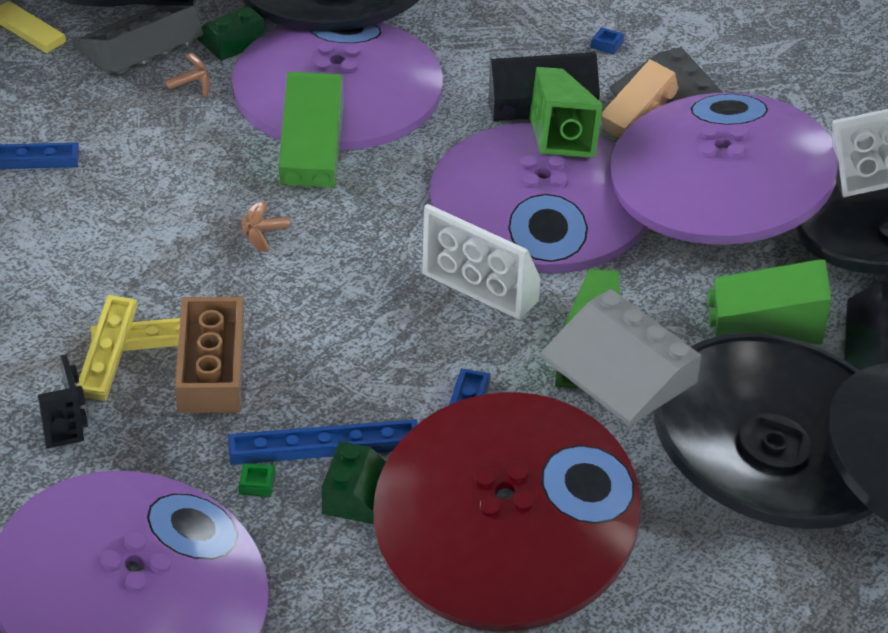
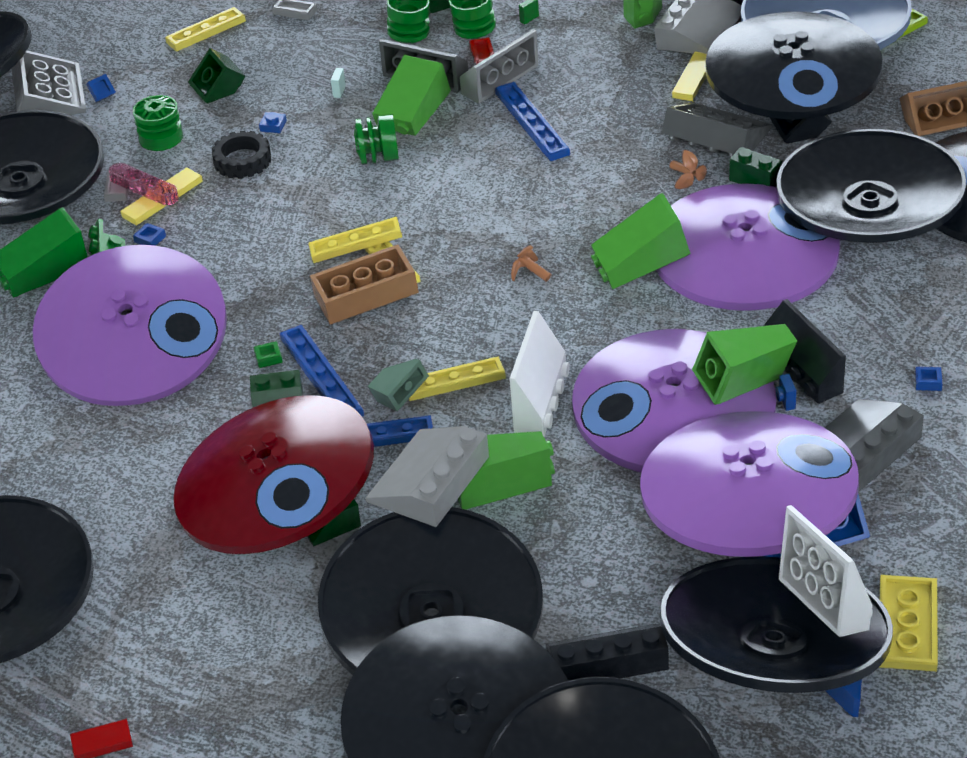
camera: 75 degrees right, 0 degrees up
black bracket [37,354,88,449] -> none
light nougat brick [601,59,679,138] -> none
bright green slope [707,260,832,344] -> none
none -> sand green slope [368,359,429,412]
none -> light yellow tile [409,356,506,401]

